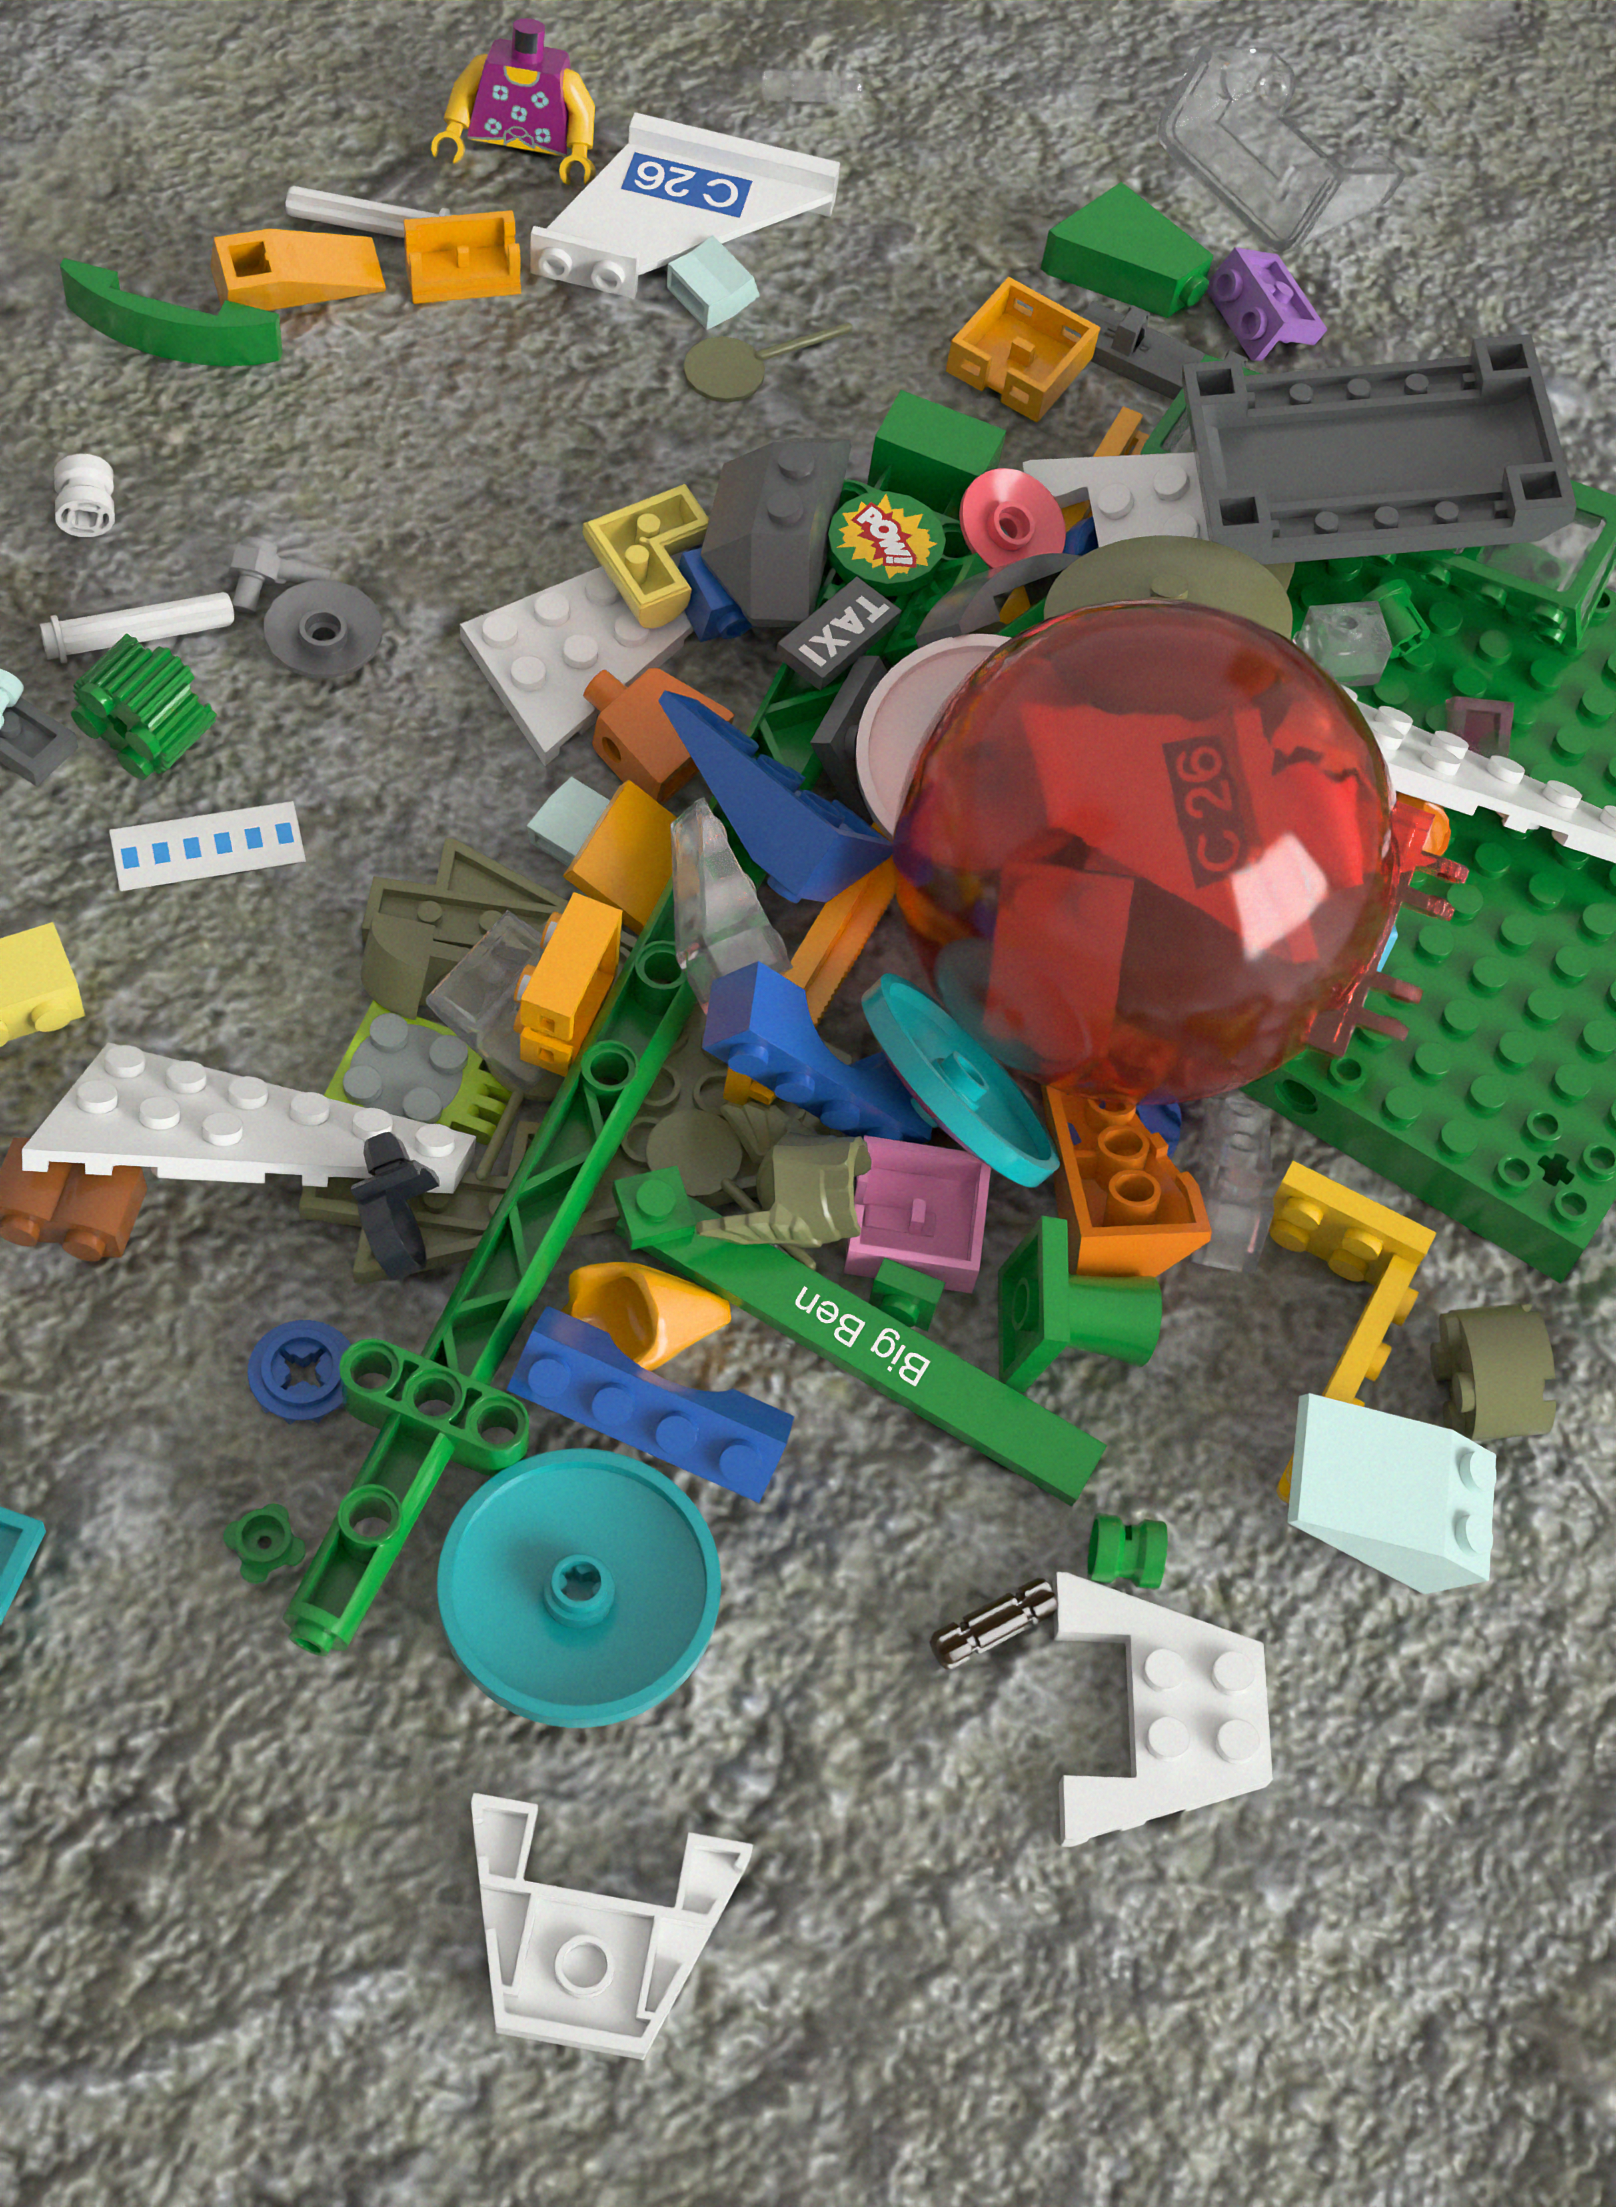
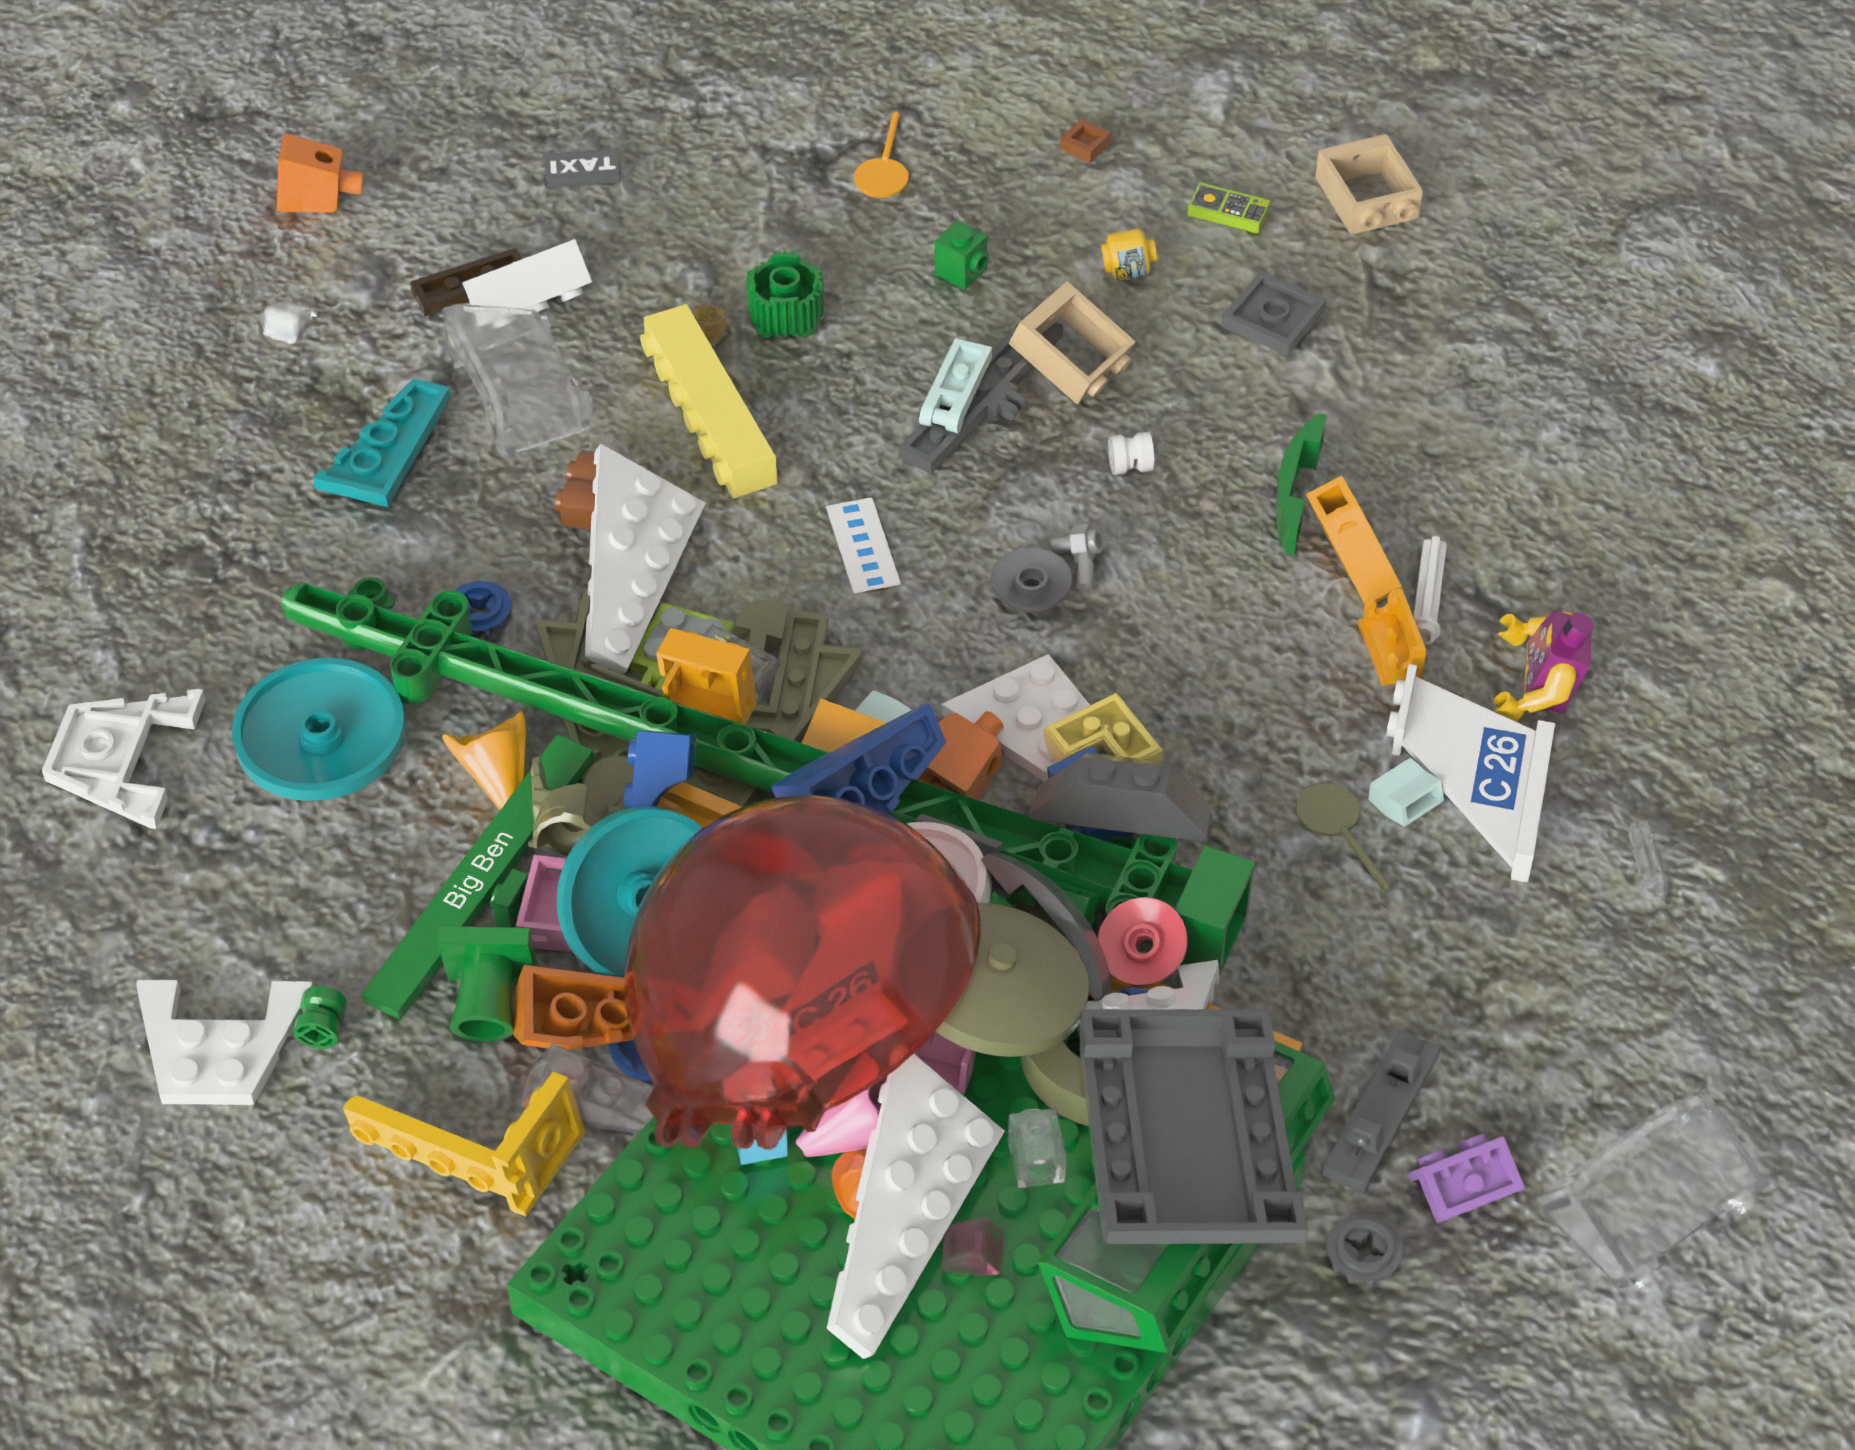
camera: 100 degrees right, 10 degrees down
white axle [39,592,234,663] -> none
green brick [71,633,217,780] -> none
black piece [351,1132,440,1280] -> none
blue arch [506,1305,795,1503] -> none
green plate [612,1165,696,1250] -> none
clear slope [671,797,793,1015] -> none
dark grey tile [776,577,902,691] -> none
tile [827,491,946,597] -> none
dark brown axle [929,1578,1059,1670] -> none
light orange piece [945,276,1100,423] -> none
green slope [1040,182,1214,318] -> none
light aqua slope [1287,1393,1496,1594] -> none
green bush [1354,579,1431,659] -> none
olive brick [1430,1302,1556,1441] -> none

